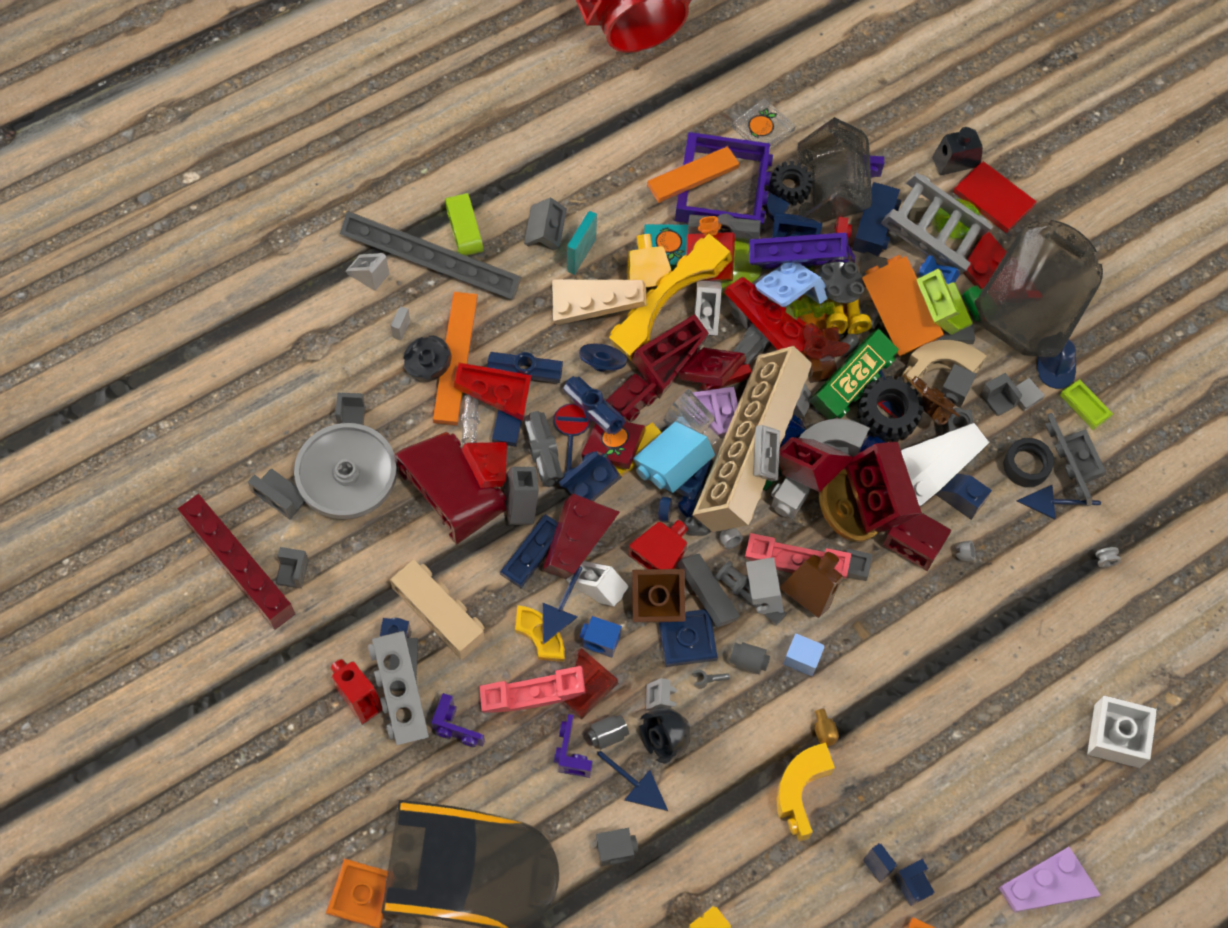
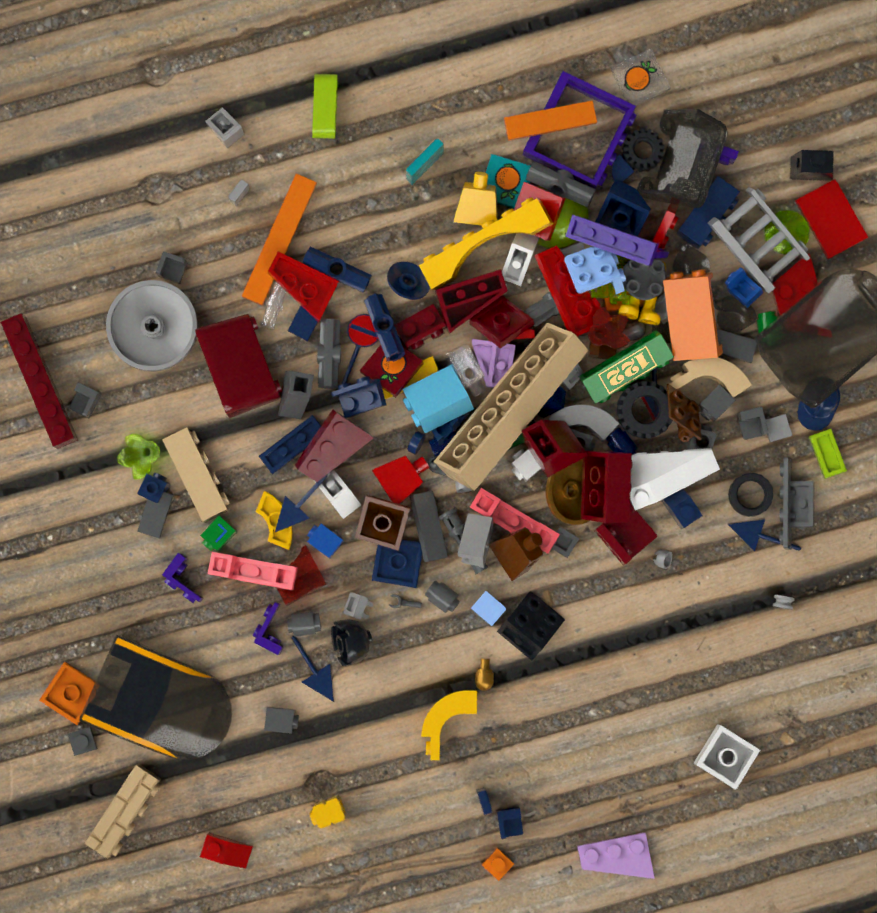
camera: 20 degrees right, 20 degrees up
dark grey panel [248,469,306,520] -> none
red torso [331,659,383,725] -> none
dark grey plate [340,211,522,299] -> none
light grey brick [368,631,429,745] -> none
black tile [403,335,452,382] -> none
red wing [461,442,507,488] -> none
dark grey panel [524,197,567,250] -> none
tan wing [552,280,647,325] -> none
orange plate [698,216,721,236] -> none
light grey tile [753,425,780,481] -> none
lime panel [917,269,973,335] -> none
none -> clear neon green plate [117,434,160,480]
none -> green brick [200,516,237,552]
none -> black bracket [497,591,565,660]

